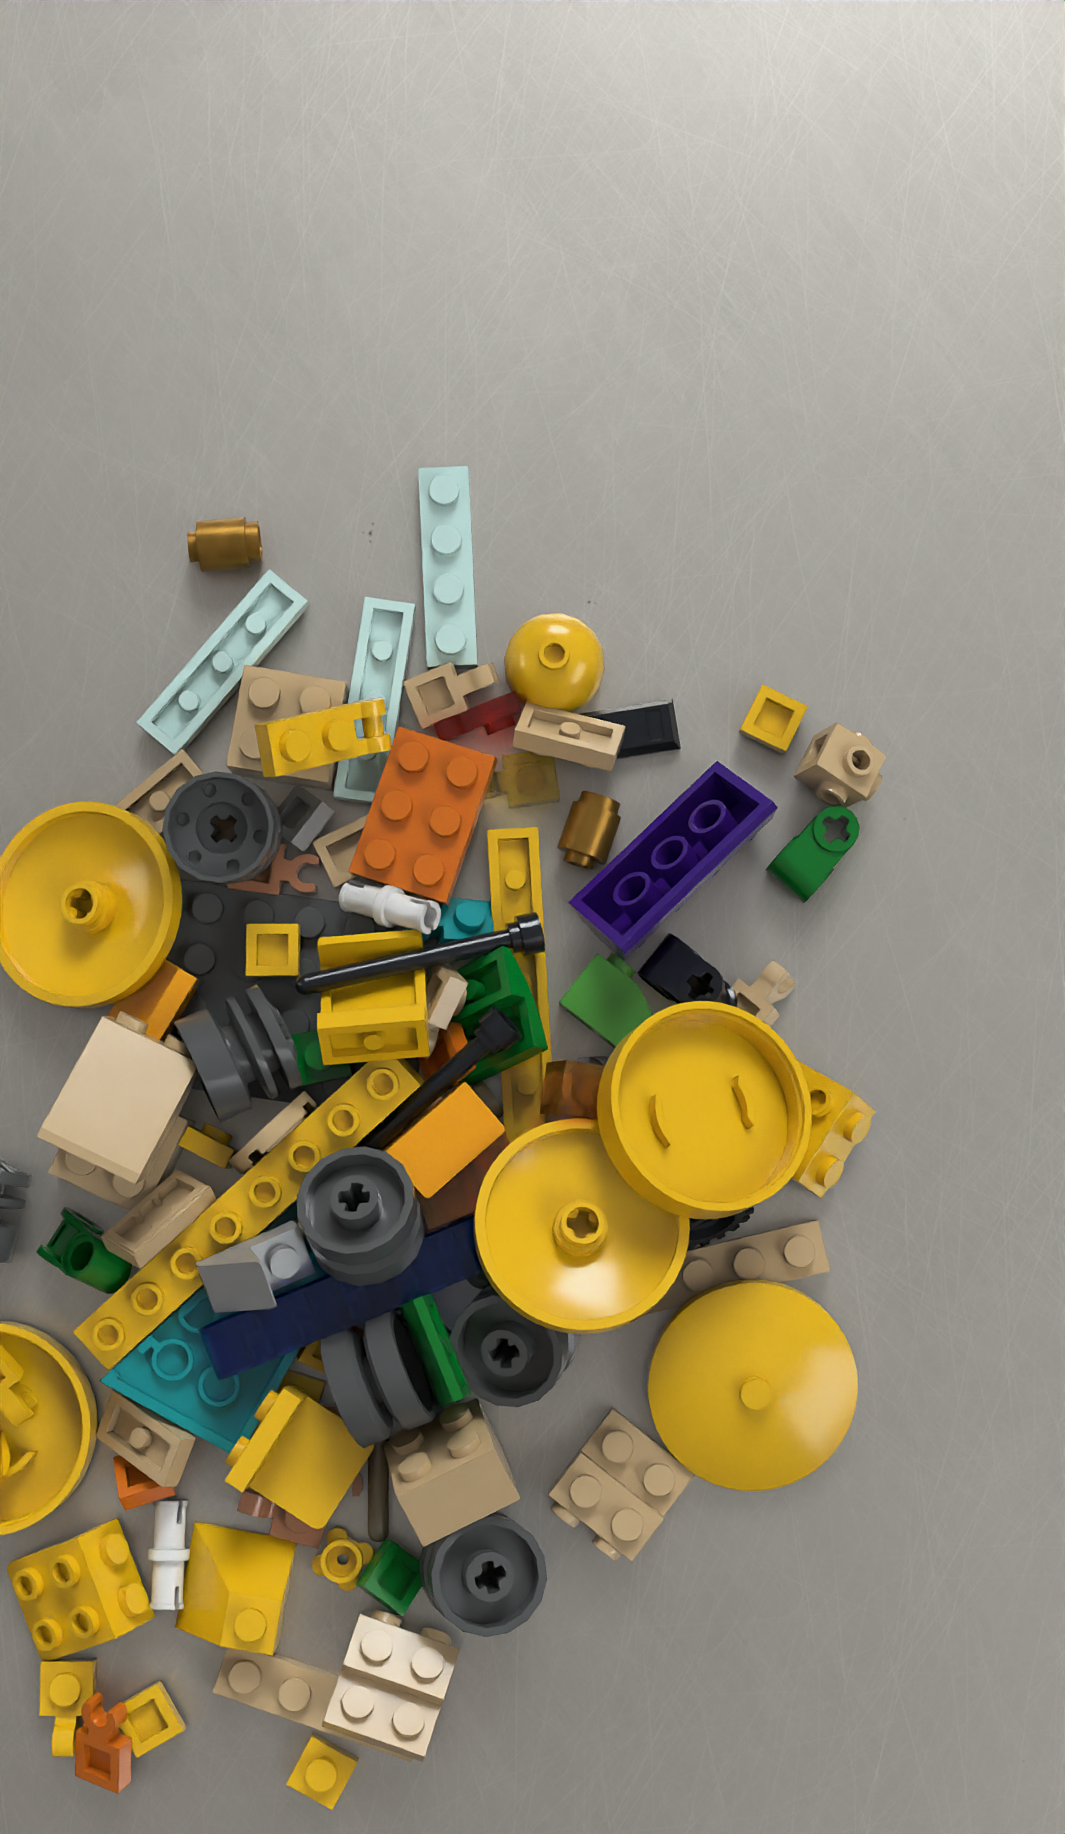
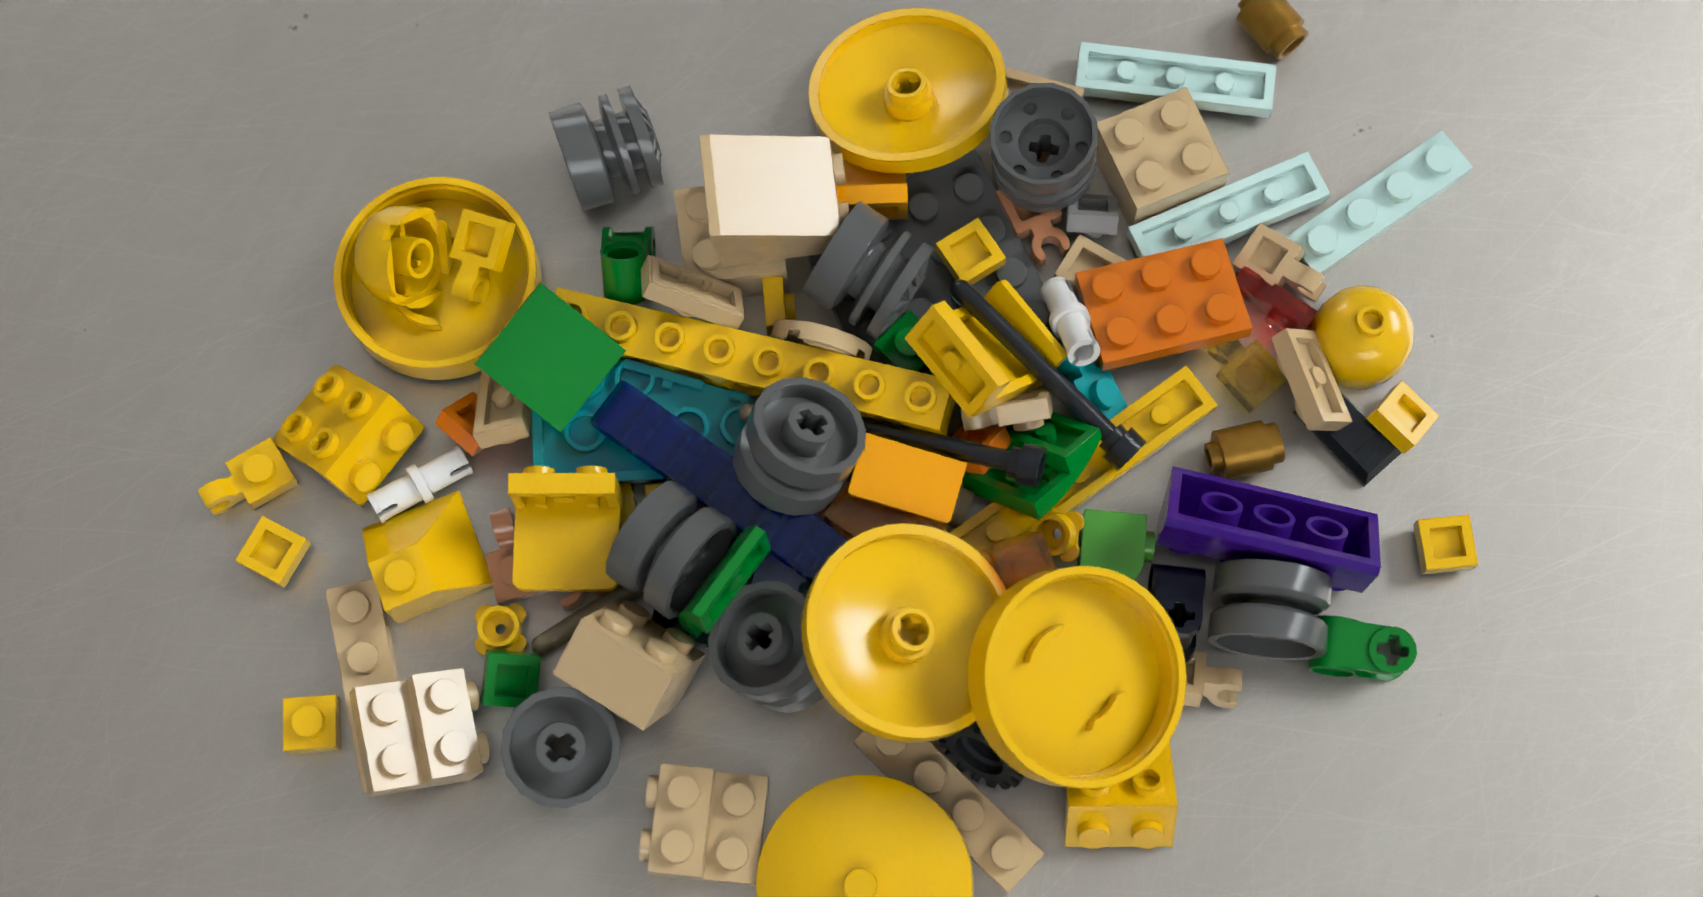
camera: 55 degrees right, 10 degrees down
orange plate [75,1692,132,1794] -> none
light grey slope [195,1220,315,1313] -> none
yellow plate [255,697,392,777] -> none
tan brick [793,722,887,808] -> none
none -> green slope [474,282,626,432]
none -> yellow plate [1031,508,1085,562]
none -> dark grey wheel [1207,559,1333,660]
none -> yellow plate [1366,380,1439,454]

